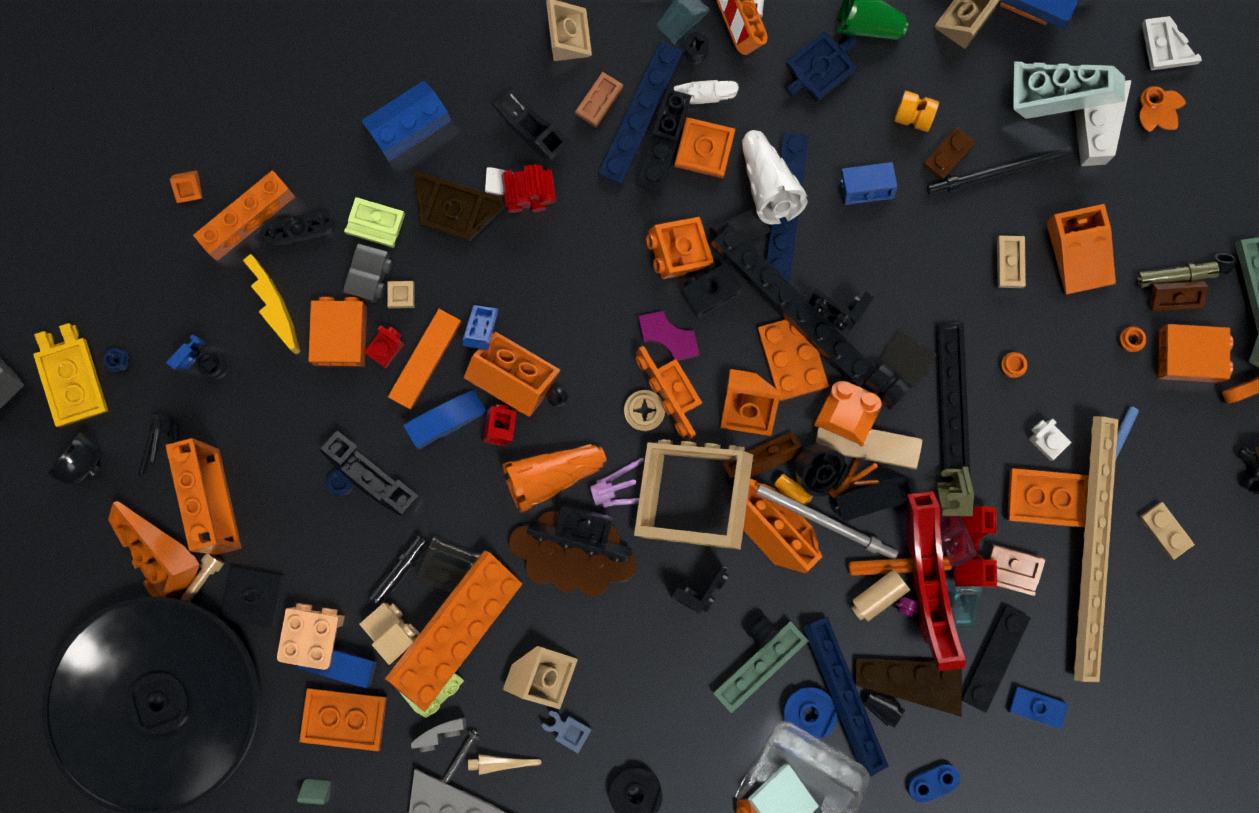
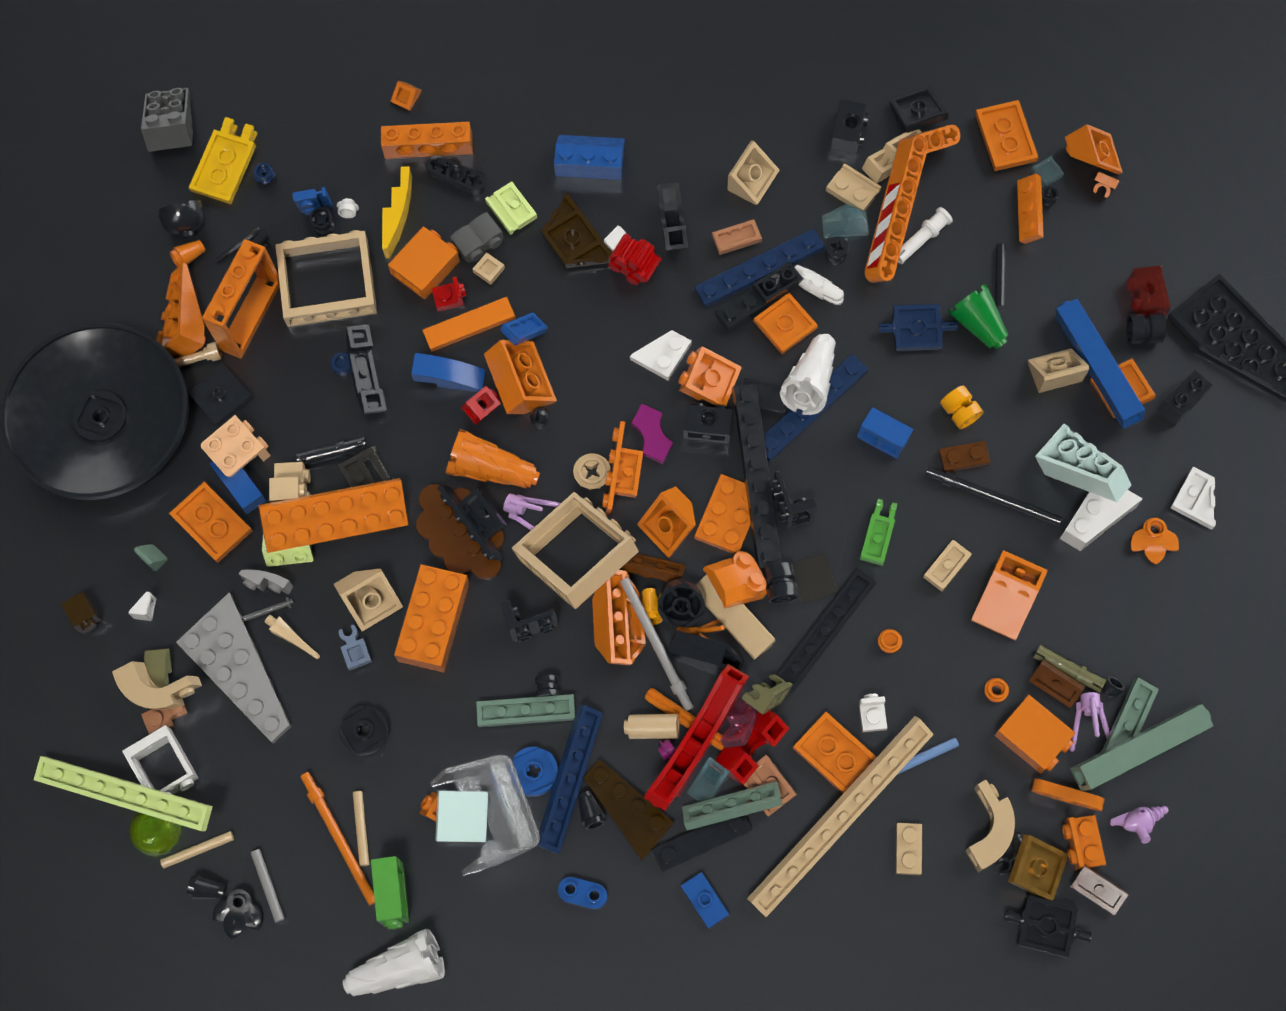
camera: 40 degrees right, 10 degrees down
none -> orange cone [170,240,205,267]
none -> tan window [275,230,377,327]
none -> white plate [337,198,359,218]
none -> orange brick [394,564,470,673]
none -> white wing [630,330,691,380]
none -> sand green plate [682,781,783,831]
none -> bright green hinge [860,499,897,566]
none -> tan arch [966,780,1015,873]
none -> lavender plant [1070,692,1110,752]

